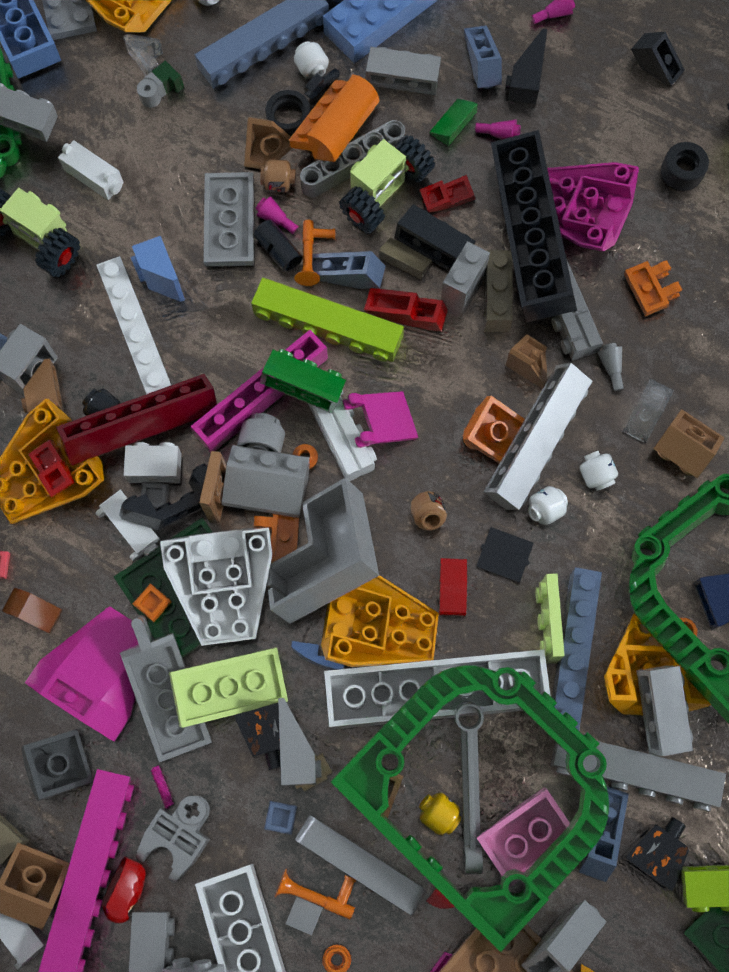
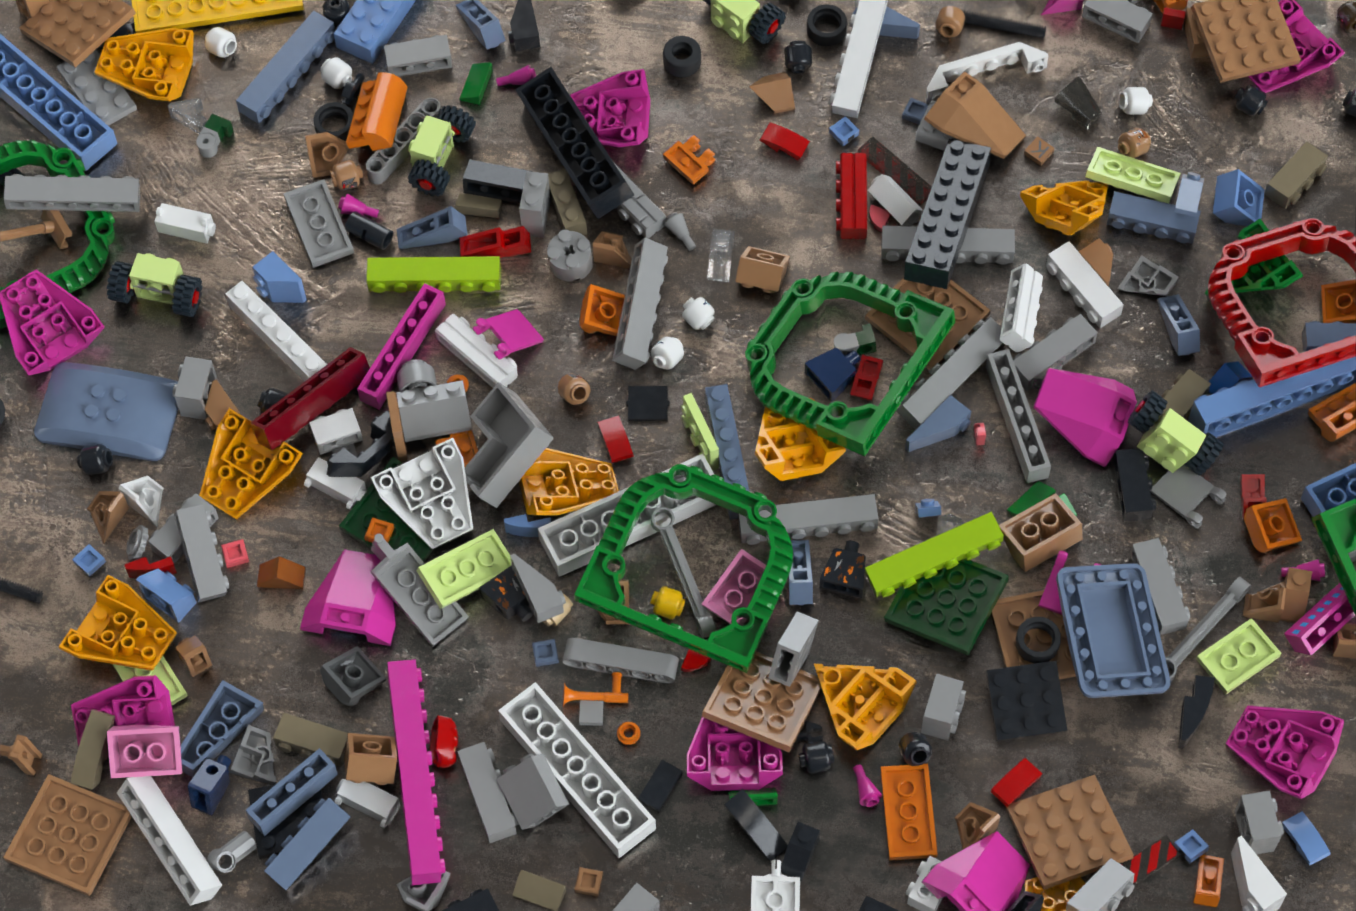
camera: 20 degrees left, 10 degrees down
red slope [28,440,74,498] -> none
light grey piece [136,796,210,884] -> none
dark pink piece [150,765,174,809] -> none
green slope [260,349,346,413] -> none
orange piece [294,219,335,286] -> none
red slope [420,175,476,212] -> none
light grey brick [636,666,693,756] -> none
none -> light grey brick [547,229,593,282]

